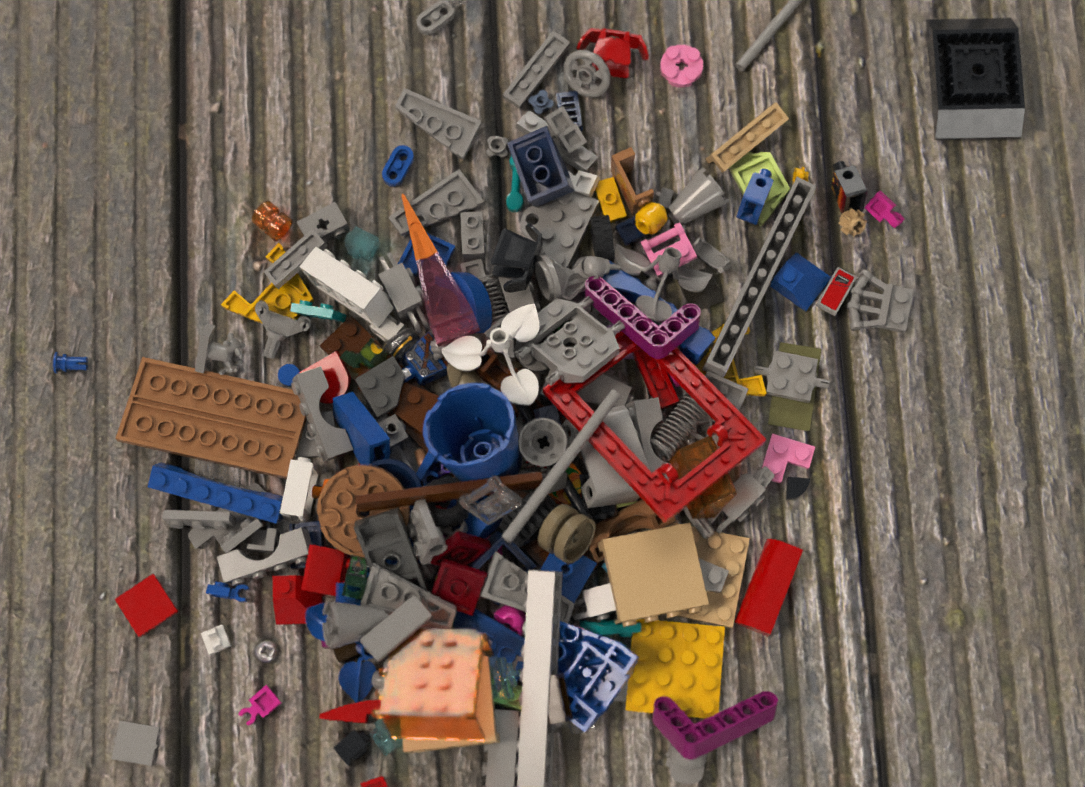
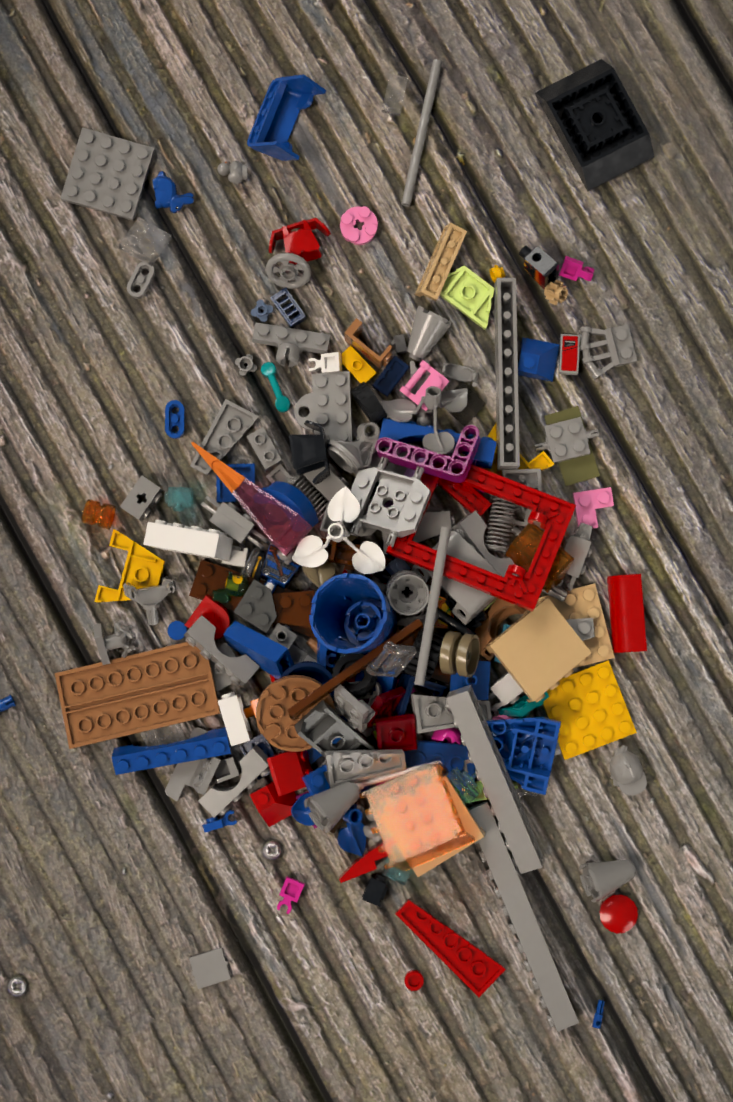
camera: 30 degrees left, 10 degrees up
red tile [114,574,179,638] -> none
light grey plate [162,510,236,530] -> none
white tile [201,625,232,655] -> none
light grey plate [263,229,328,289] -> none
wing [290,300,347,323] -> none
leg [341,555,368,600] -> none
light grey slope [360,595,432,663] -> none
light grey wing [395,88,482,161] -> none
light grey plate [503,31,570,109] -> none
dark blue slope [507,126,575,208] -> none
light grey slope [544,106,587,154] -> none
slope [548,673,573,725] -> none
light grey piece [584,256,621,279] -> none
yellow head [635,202,668,235] -> none
magenta beam [652,691,778,760] -> none
blue torso [736,169,774,225] -> none
black tile [786,477,810,500] -> none

